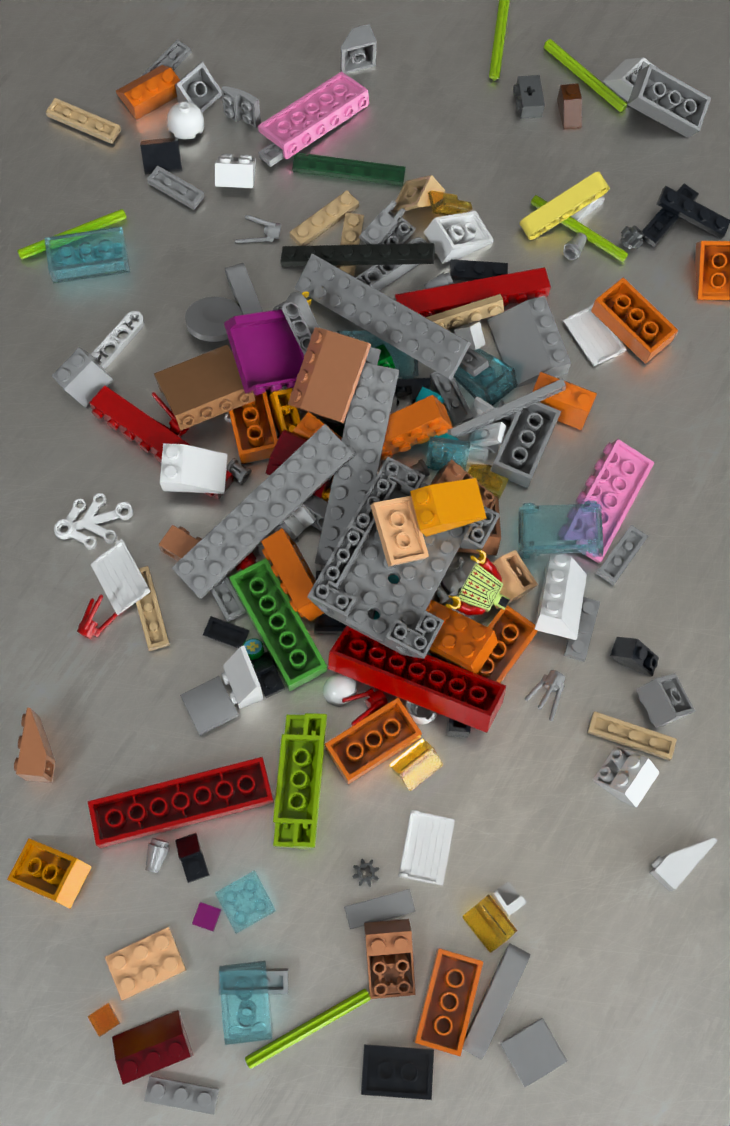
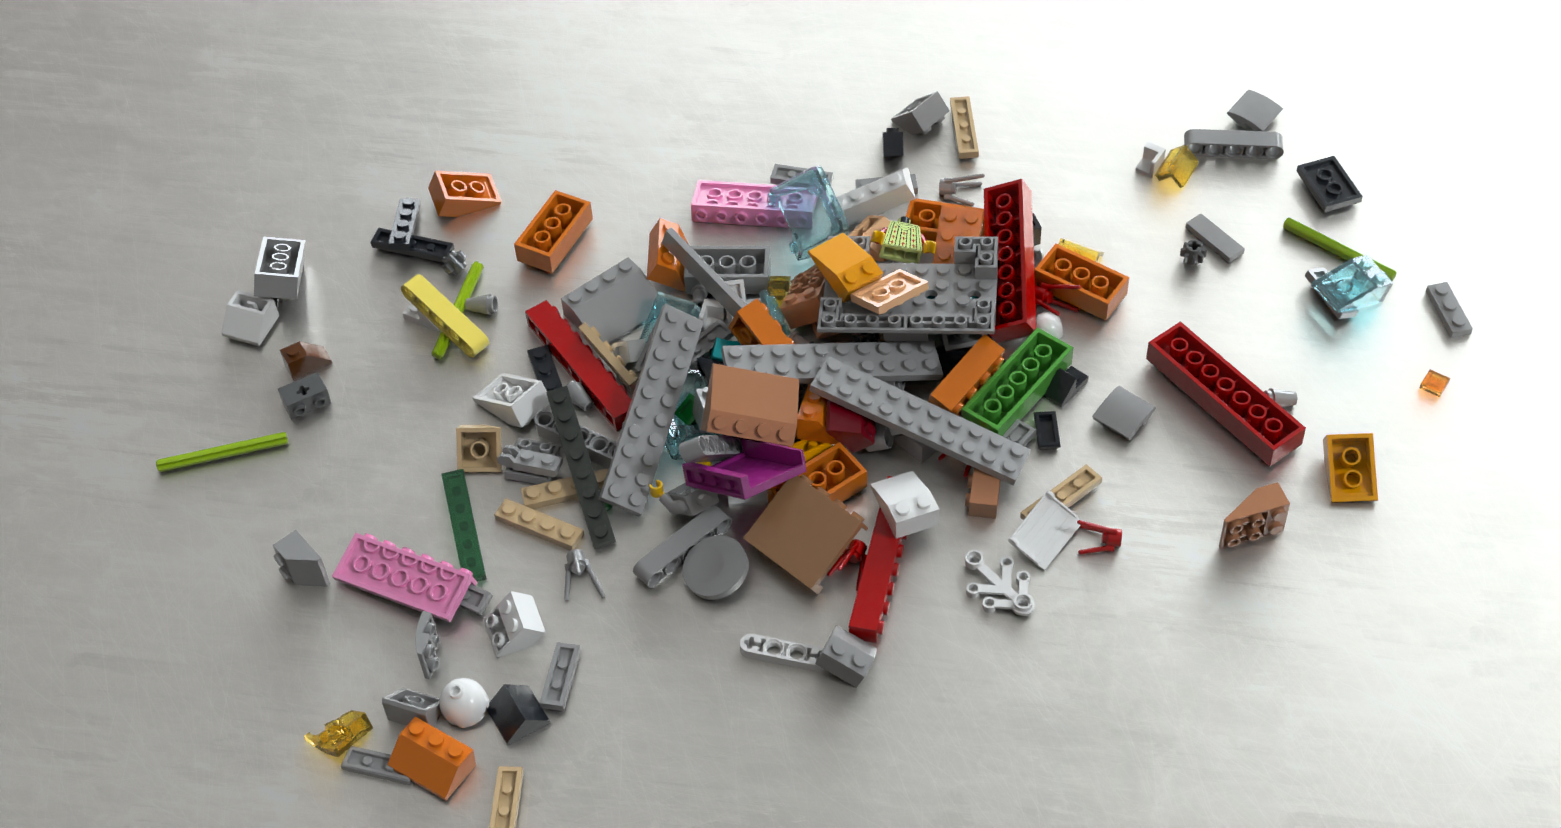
camera: 105 degrees left, 20 degrees down
lime axle [17,209,126,259] -> none
clear light blue brick [45,227,130,284] -> none
light nougat plate [105,927,187,1001] -> none
dark red slope [112,1010,194,1085] -> none
black slope [175,833,210,883] -> none
magenta tile [192,902,221,932] -> none
clear light blue tile [215,870,276,934] -> none
white slope [221,646,264,709] -> none
light grey bush [227,458,252,484] -> none
tile [242,638,264,660] -> none
lime slope [273,713,327,849] -> none
nougat slope [364,919,416,999] -> none
white piece [399,810,455,886] -> none
orange brick [413,948,484,1056] -> none
clear yellow panel [428,191,472,216] -> none
lime axle [544,39,627,112] -> none
white piece [563,304,627,367] -> none
white slope [593,746,660,807] -> none
white slope [649,838,718,891] -> none
none -> clear yellow slope [304,710,373,757]

